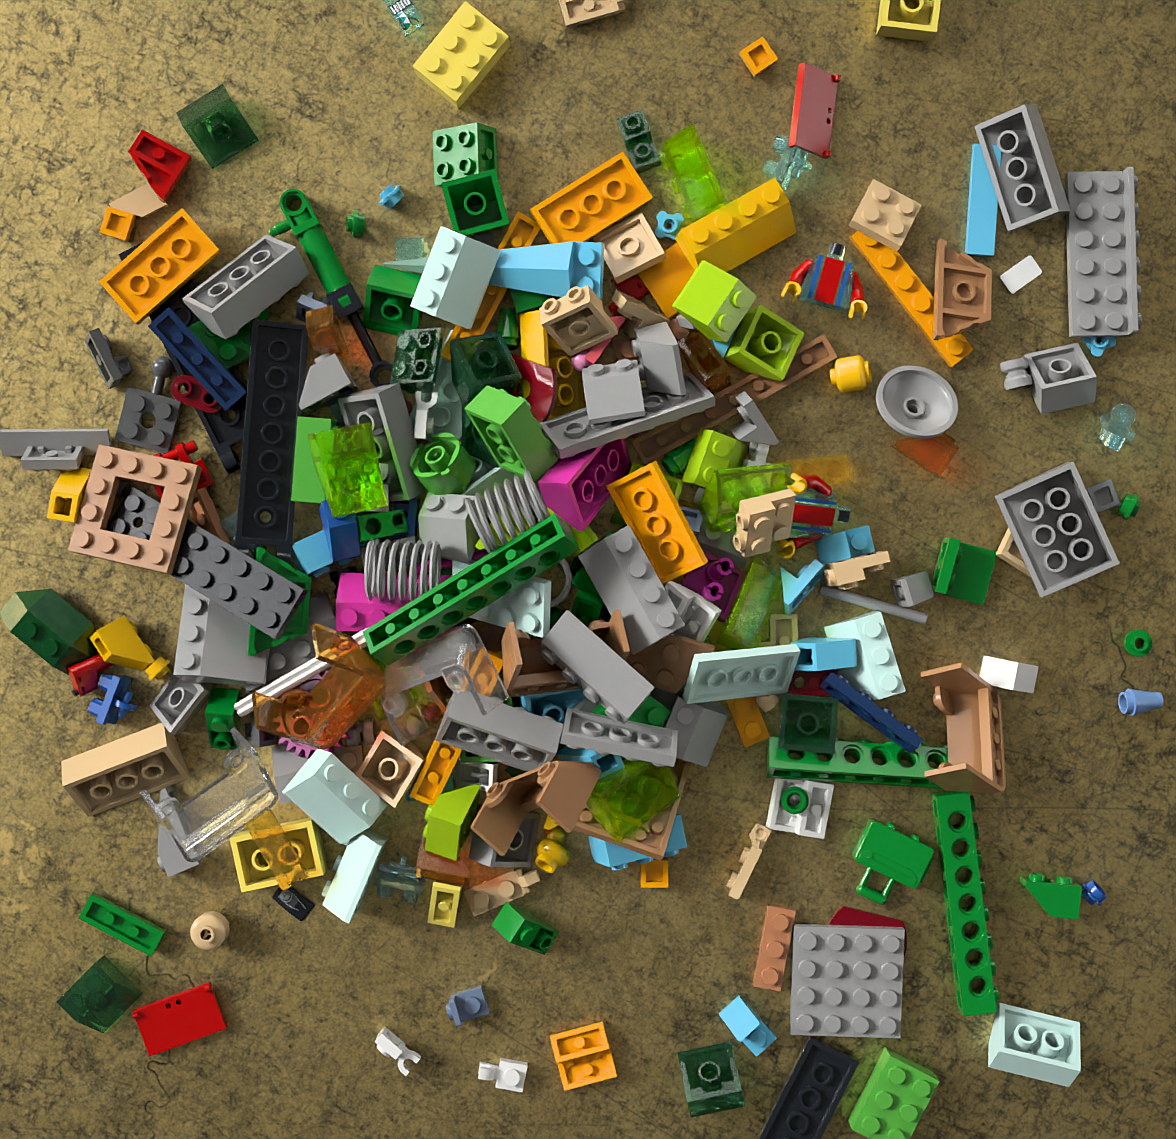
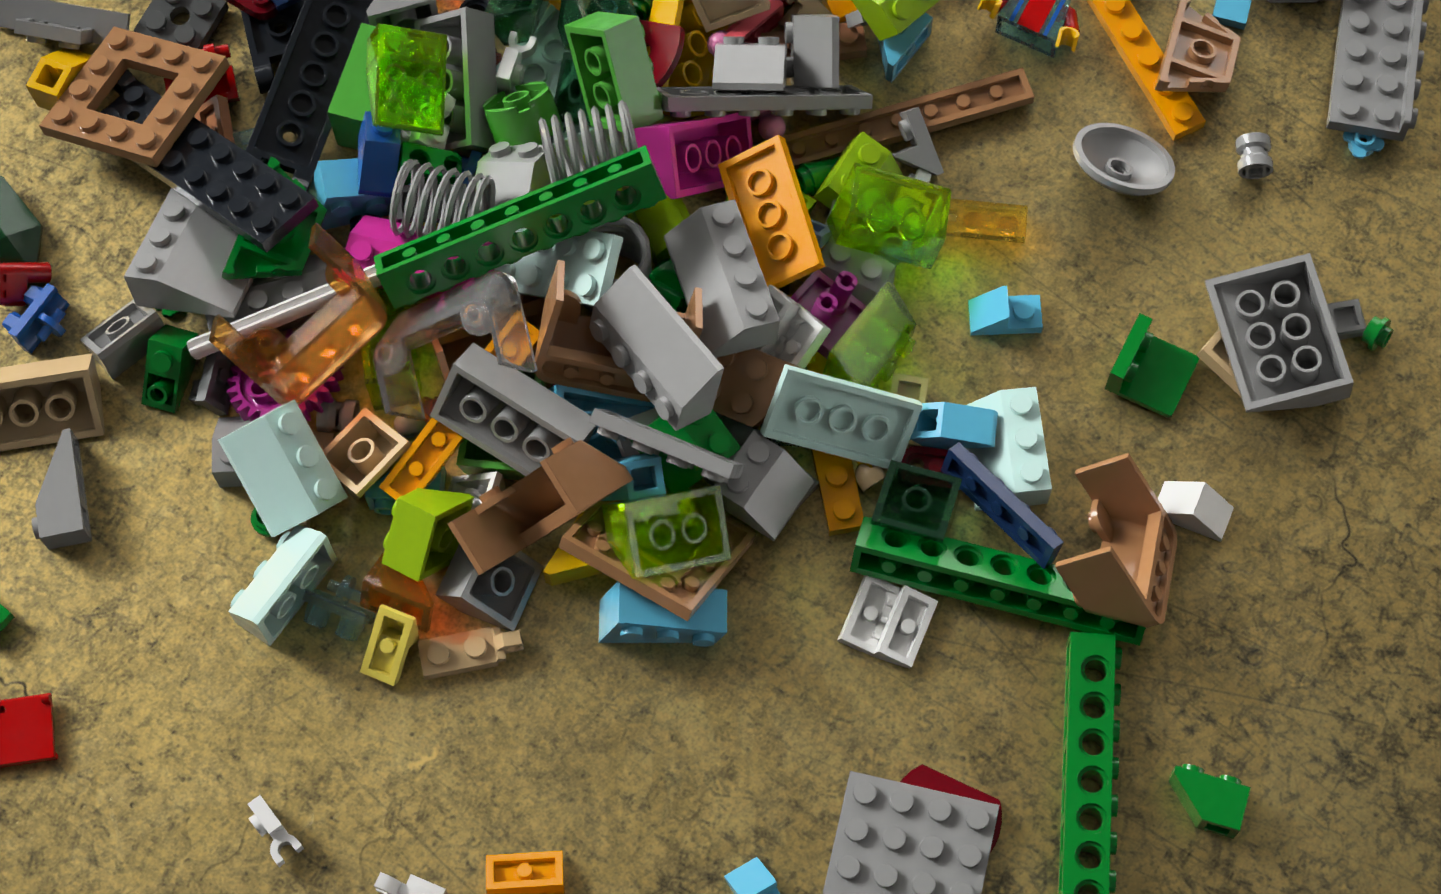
camera: 10 degrees right, 20 degrees down
yellow slope [90,615,154,671] -> none
clear windscreen [140,727,278,862] -> none
yellow plate [145,656,170,681] -> none
tan head [190,911,230,950] -> none
light yellow brick [230,817,328,893] -> none
clear yellow plate [244,808,309,891] -> none
black sticker [272,883,315,921] -> none
sand blue bracket [446,985,490,1027] -> none
green slope [492,902,559,955] -> none
yellow animal [535,826,570,873] -> none
light orange plate [640,858,668,888] -> none
clear orange slope [677,330,732,395] -> none
lime slope [724,304,804,381] -> none
tan hinge [726,823,771,899] -> none
tan plate [733,489,796,558] -> none
nougat plate [753,904,796,992] -> none
torso [777,473,850,559] -> none
medium azure slope [780,559,824,616] -> none
green plate [781,786,809,814] -> none
light grey bar [819,584,928,624] -> none
tan plate [824,551,890,590] -> none
yellow head [830,355,872,393] -> none
green piece [852,818,934,905] -> none
light grey slope [890,571,934,607] -> none
clear orange slope [891,433,959,477] -> none
white sticker [1000,256,1042,294] -> none
light grey slope [1024,343,1097,414] -> none
blue plate [1081,880,1107,906] -> none
clear light blue hips [1098,403,1136,452] -> none
medium blue cone [1118,689,1163,716] -> none
green plate [1124,629,1153,657] -> none

